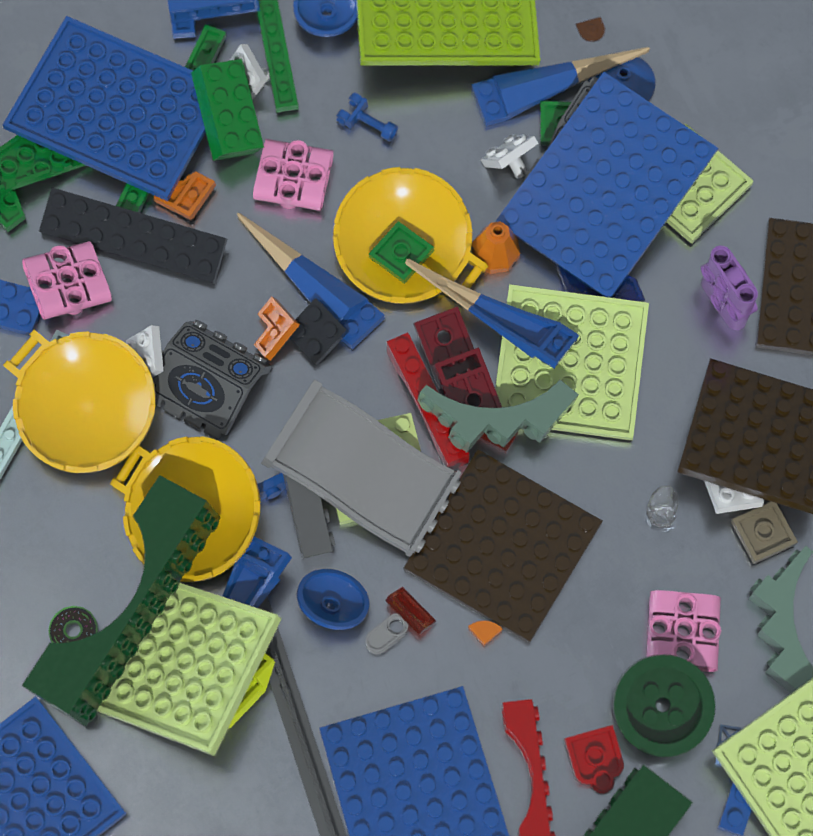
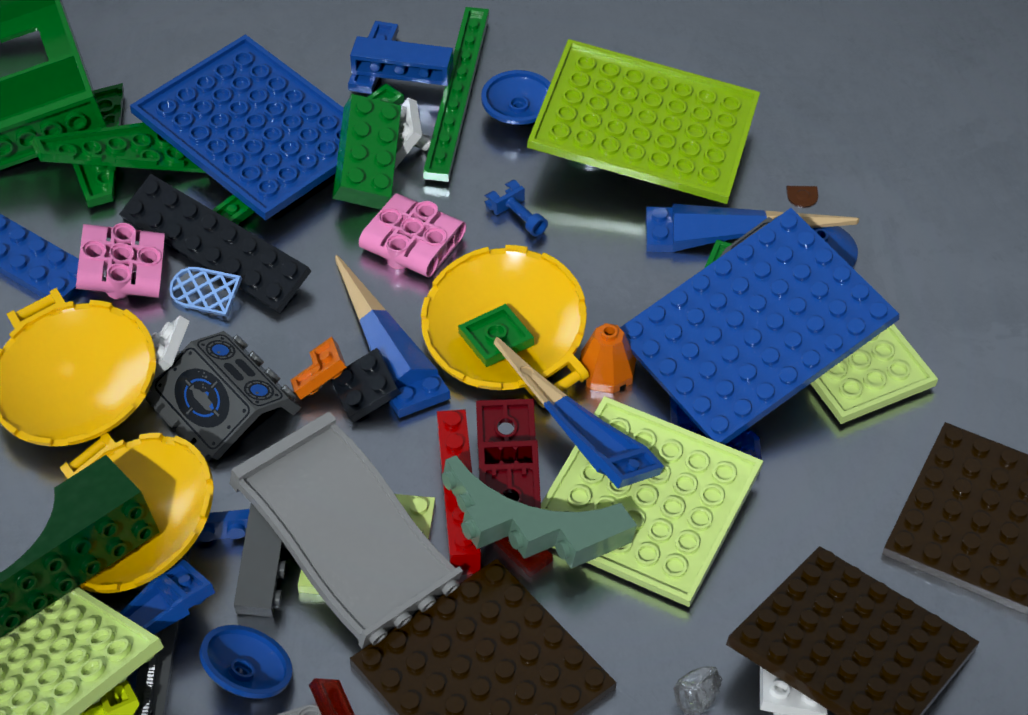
camera: 20 degrees right, 20 degrees down
orange wing [153,171,216,221] -> none
white plate [480,134,538,179] -> none
medium lavender connector [701,245,758,330] -> none
none -> light blue window [169,267,242,317]

